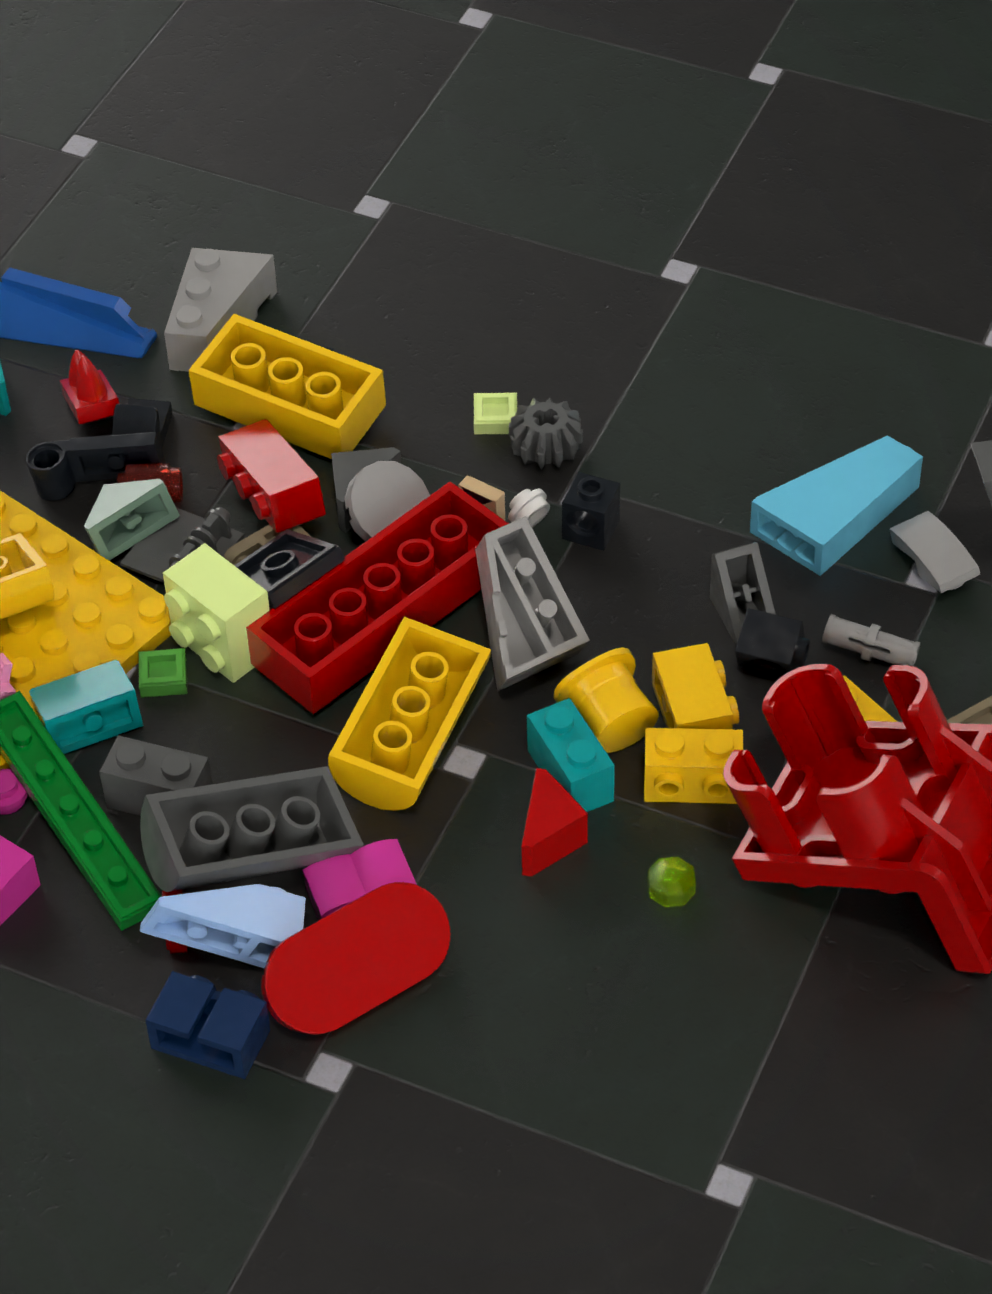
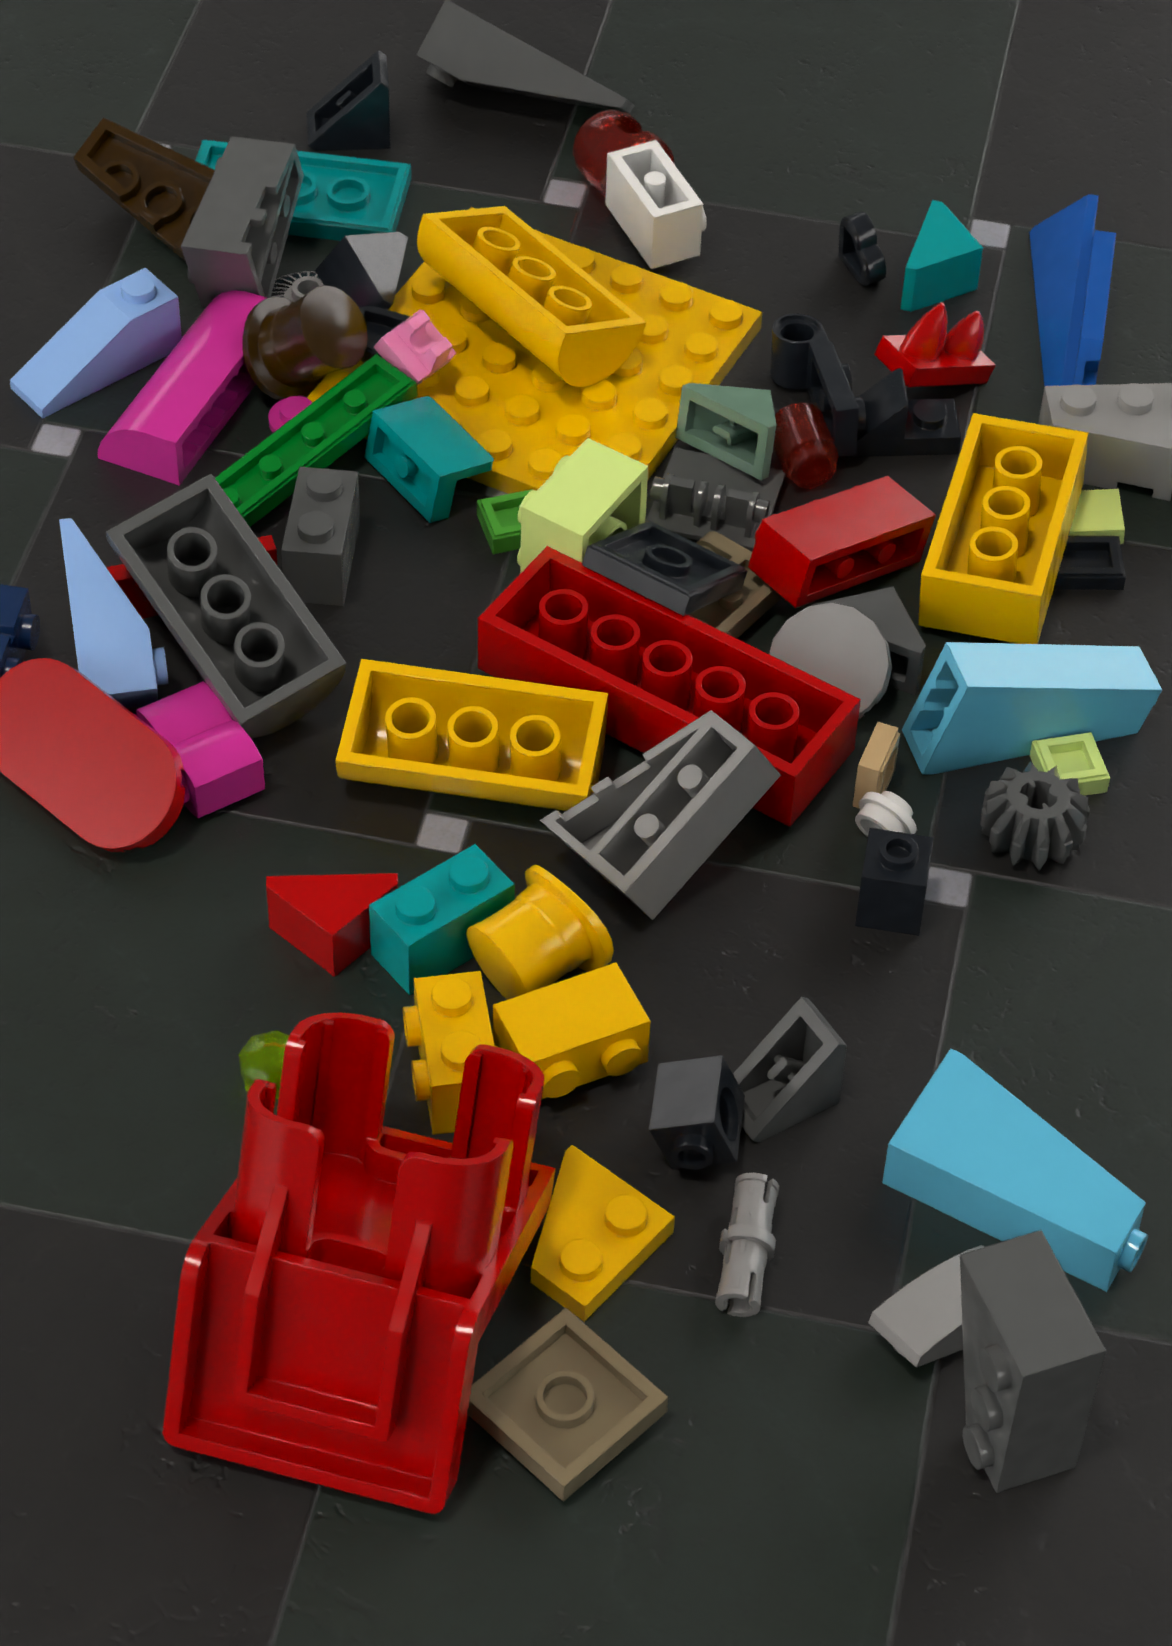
camera: 75 degrees right, 0 degrees up
none -> medium azure slope [902,642,1162,774]

